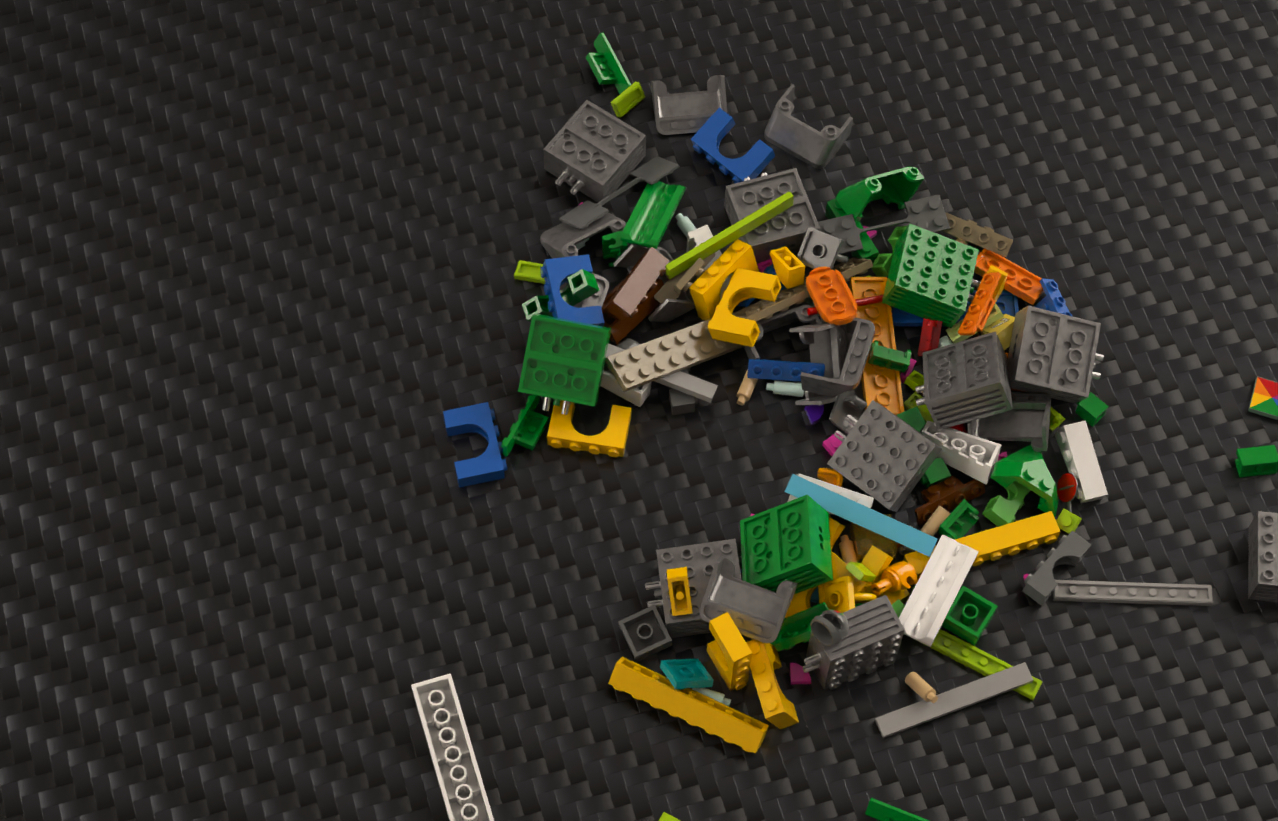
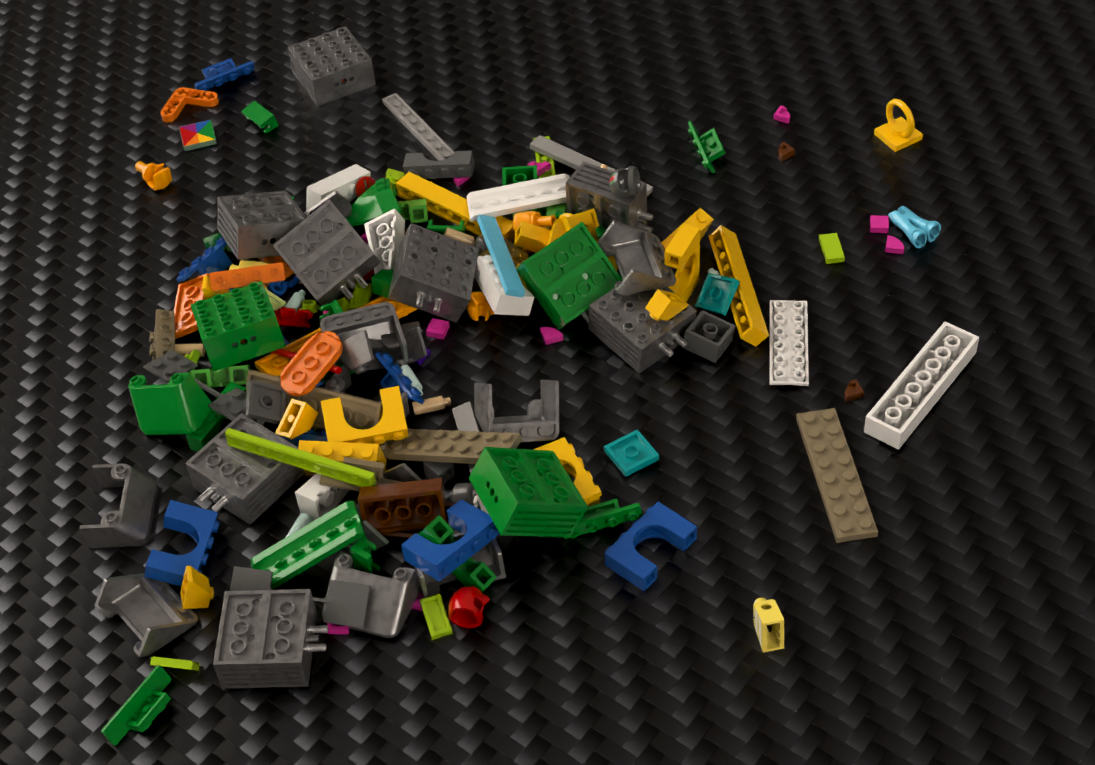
camera: 120 degrees left, 15 degrees down
lime tile [846,561,877,582] -> none
none -> light orange piece [135,161,172,191]
none -> yellow slope [180,566,214,609]
none -> red piece [448,586,490,628]
none -> flat silver windscreen [474,380,559,442]
none -> dark pink tile [527,161,551,176]
none -> teal plate [604,430,659,477]
none -> light yellow torso [753,598,784,653]
none -> white plate [769,300,809,386]
none -> dark tan plate [796,408,878,543]
none -> reddish brown tile [844,379,864,402]

